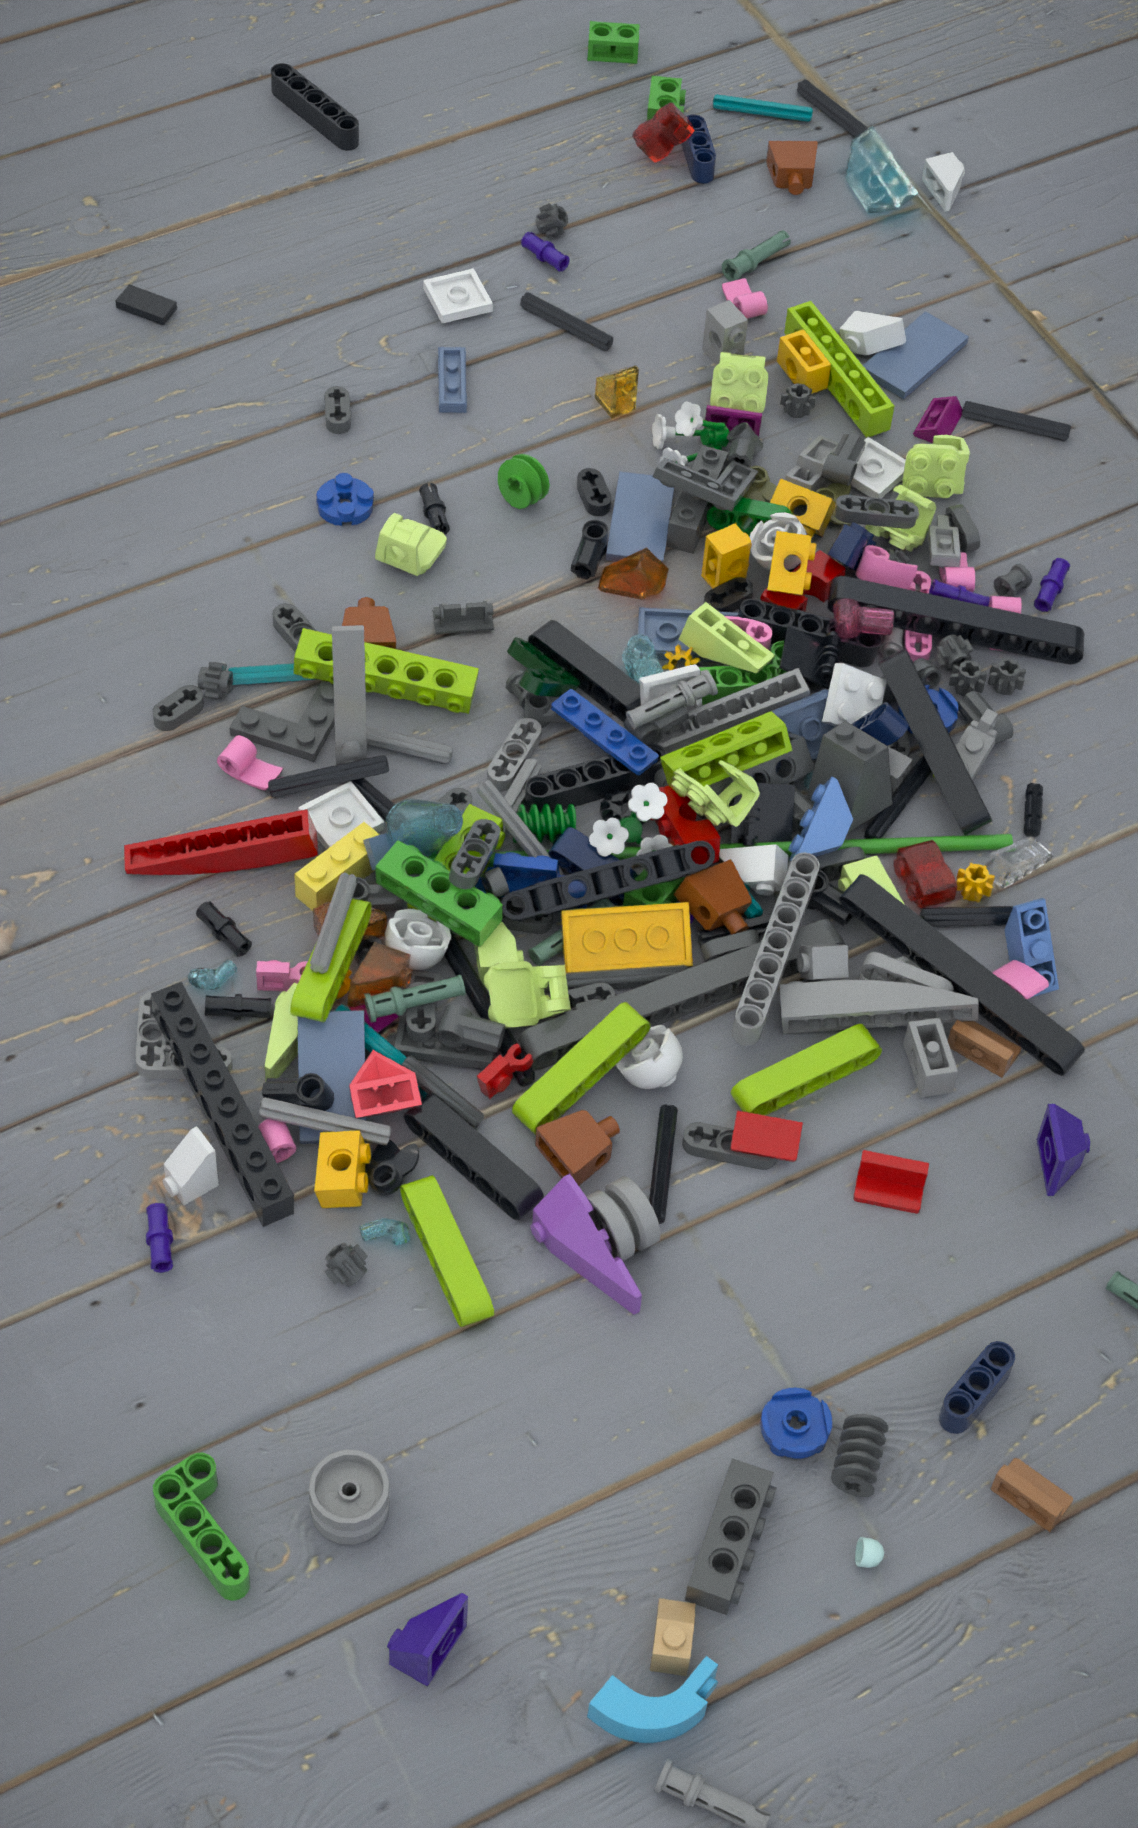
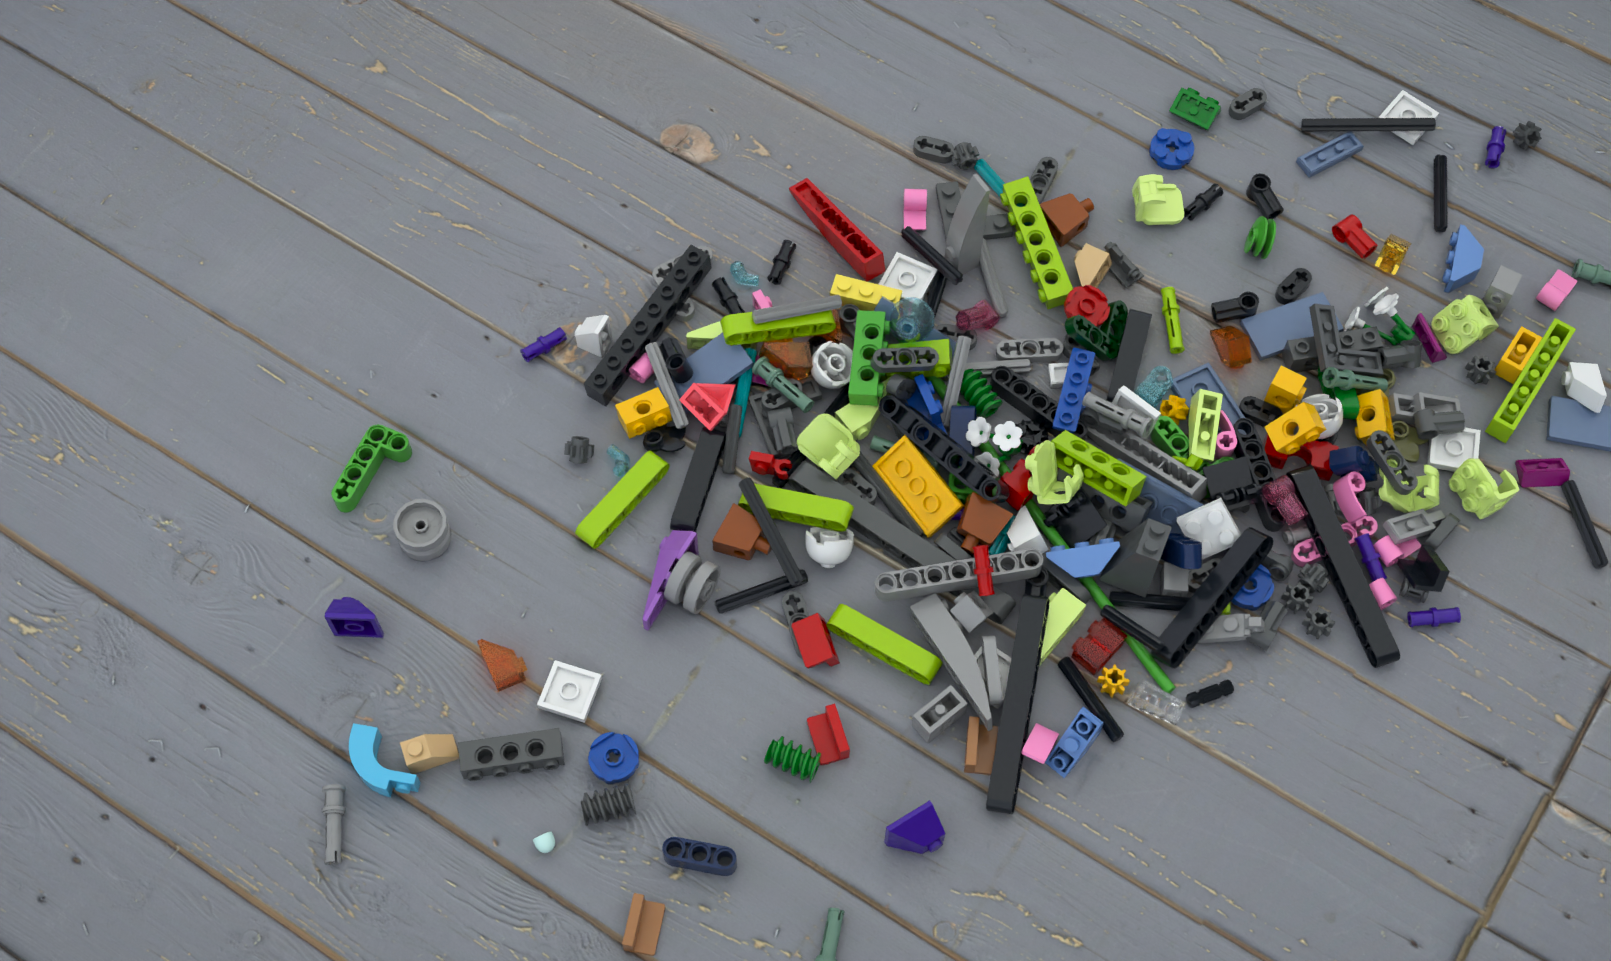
camera: 65 degrees right, 10 degrees up
none -> clear orange slope [477,639,527,692]
none -> white plate [537,660,602,723]
none -> black axle [739,477,803,586]
none -> green piece [764,736,821,783]
none -> clear pink piece [955,299,1001,331]
none -> red pin [972,545,995,596]
none -> white tile [1048,363,1069,388]
none -> red tile [1064,285,1110,327]
none -> tan slope [1074,243,1112,288]
none -> black axle [1100,605,1165,653]
none -> lime pin [1161,287,1185,354]
none -> green bracket [1169,87,1221,131]
none -> lime hand [1172,453,1204,471]
none -> black piece [1246,173,1284,219]
none -> black axle [1301,118,1436,132]
none -> sand green pin [1322,367,1388,393]
none -> red piece [1332,214,1378,259]
none -> black panel [1397,544,1450,592]
none -> medium blue slope [1442,224,1484,293]

